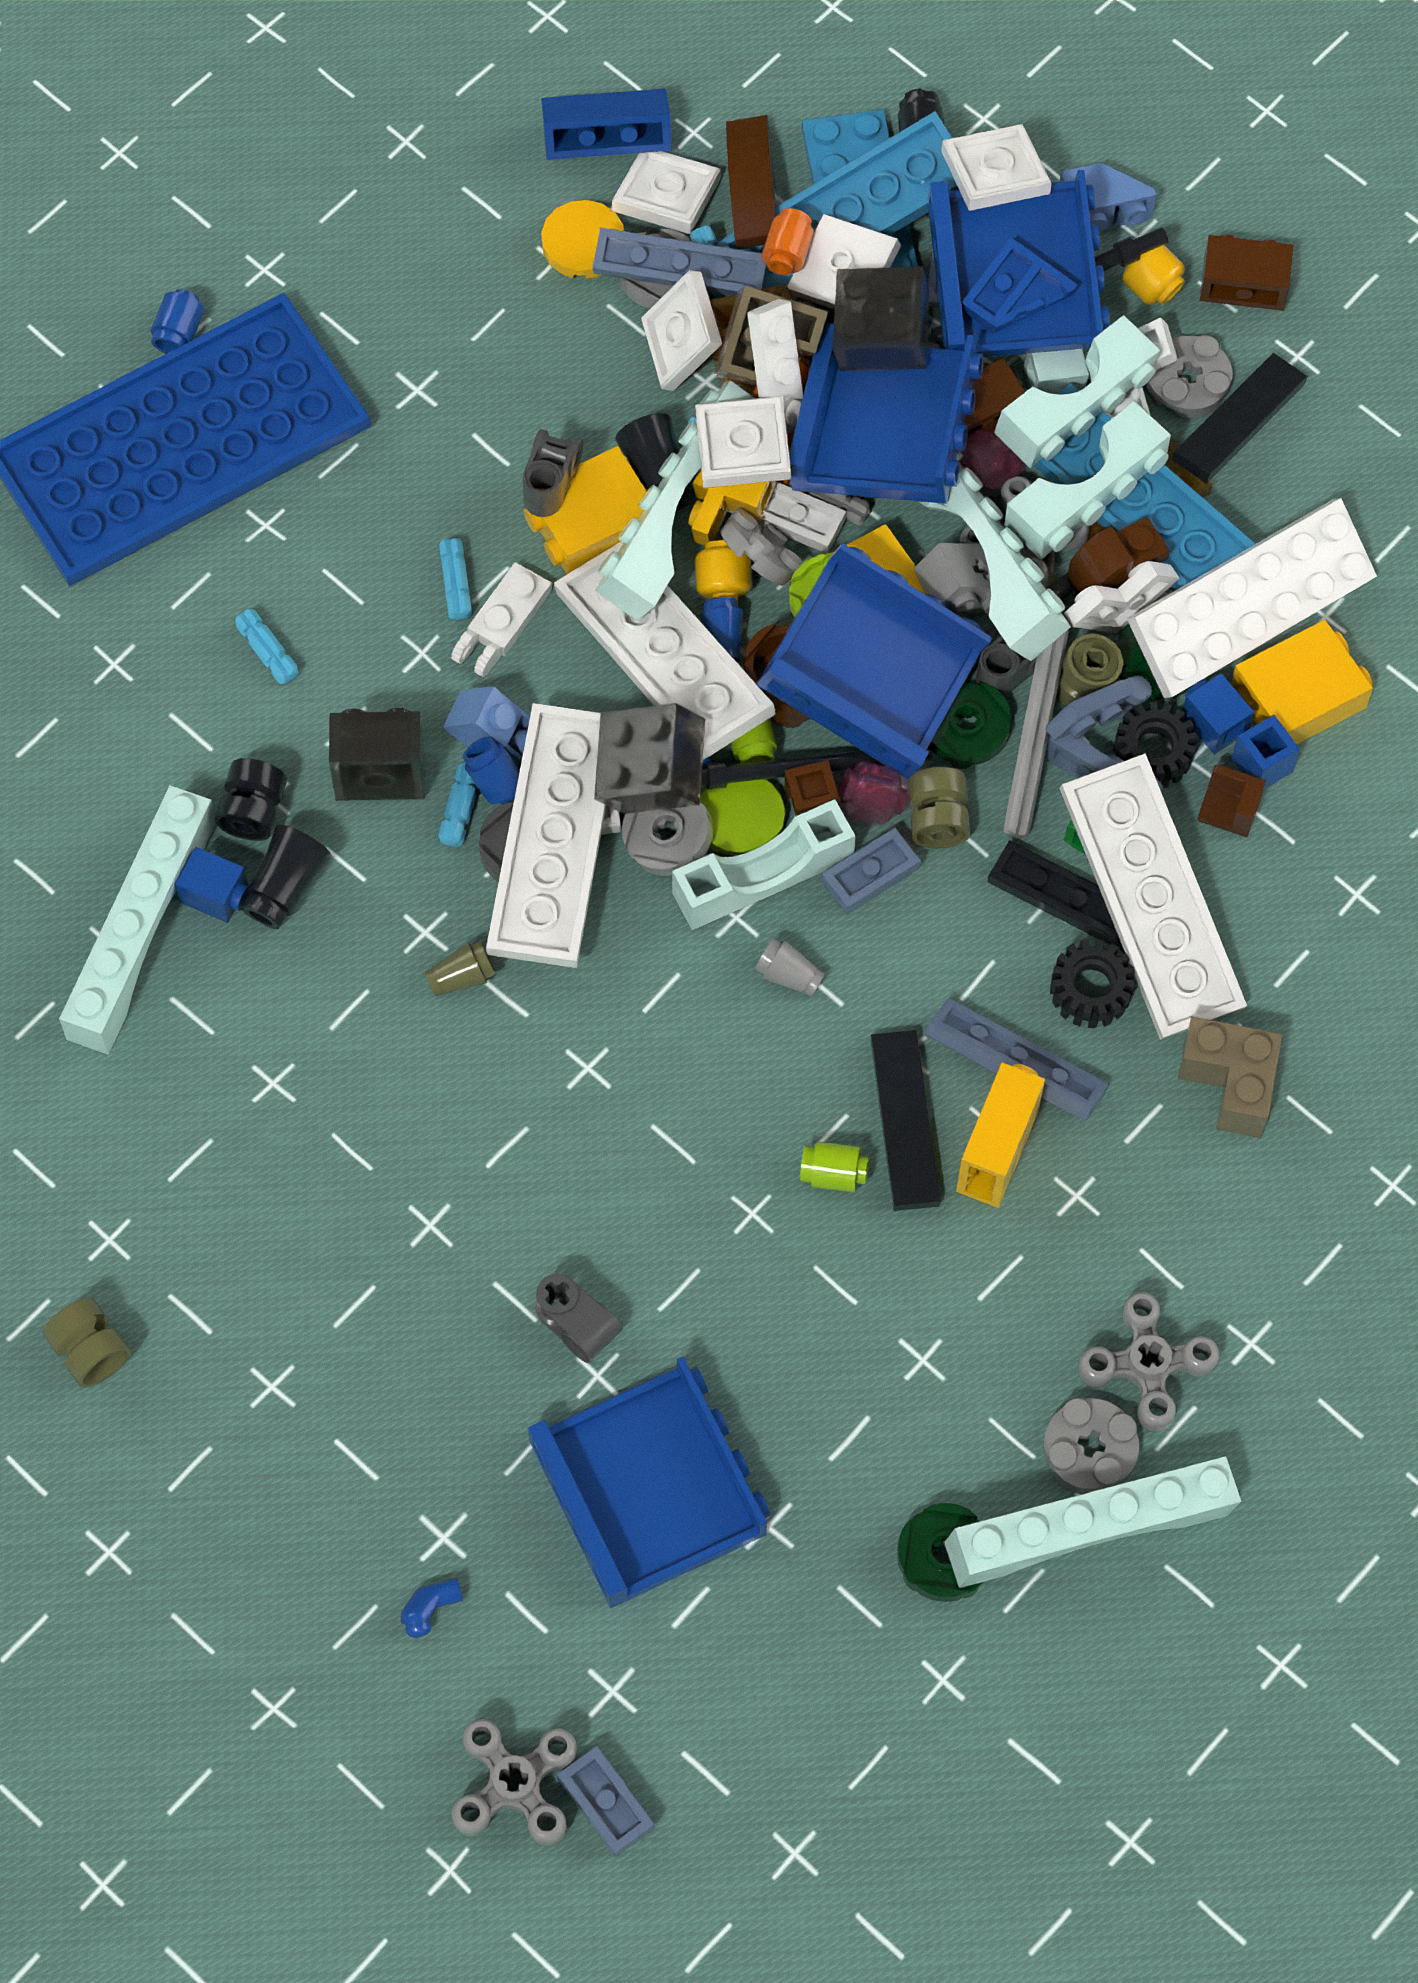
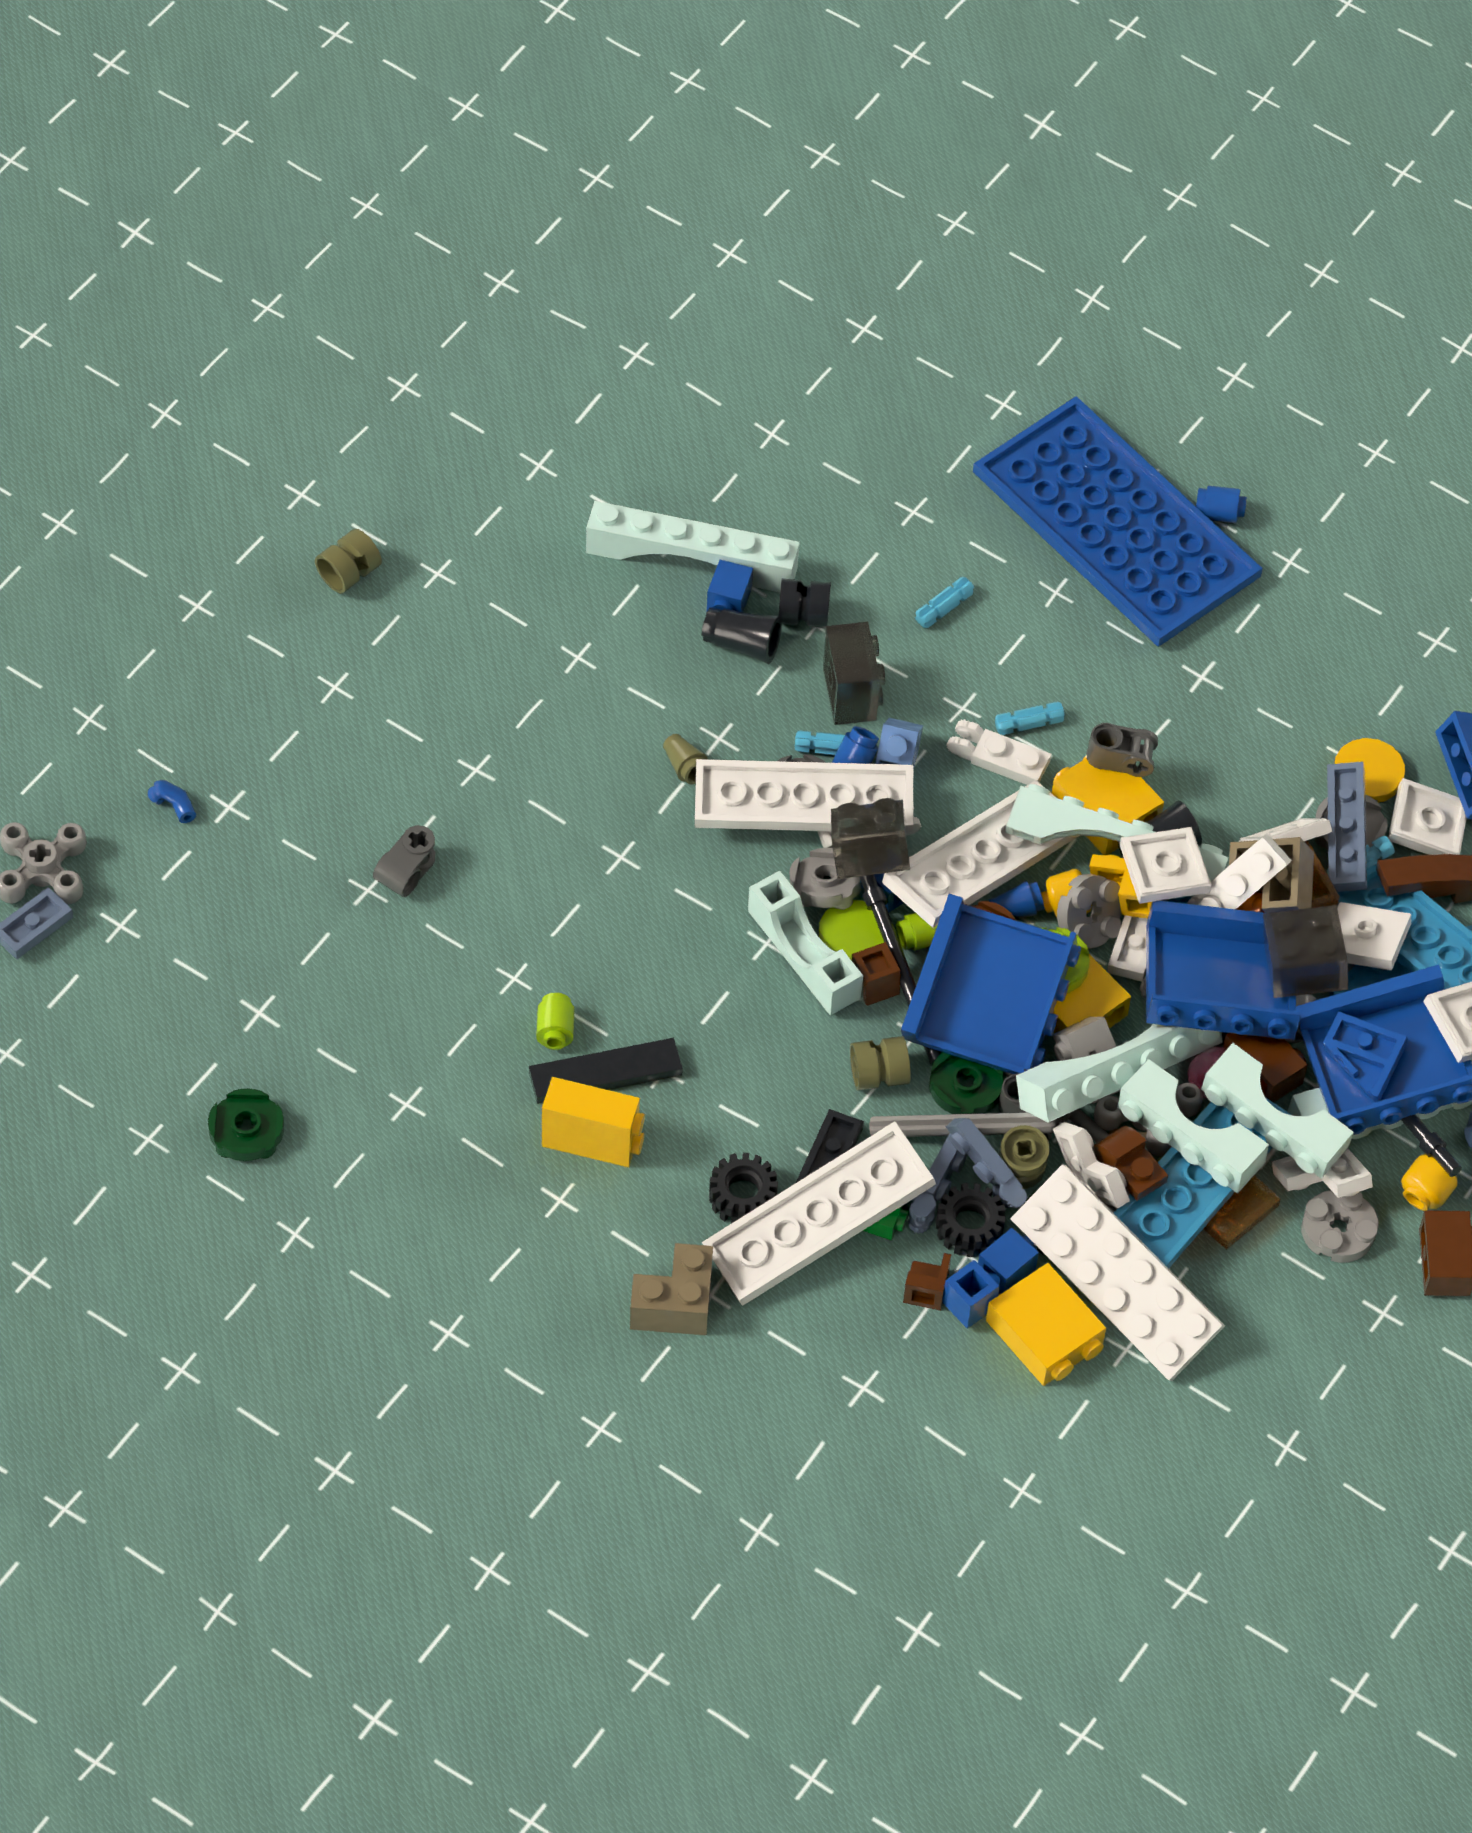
camera: 80 degrees right, 10 degrees down
blue panel [528,1356,771,1609] -> none
light grey cone [755,938,825,997] -> none
orange brick [761,208,813,276] -> none
sand blue plate [821,827,921,915] -> none
clear pink head [839,761,908,825] -> none
sand blue plate [925,998,1109,1121] -> none
light aqua arch [944,1456,1242,1588] -> none
light grey plate [1043,1398,1139,1494] -> none
light grey gear [1078,1292,1220,1432] -> none
black tile [1172,353,1308,484] -> none

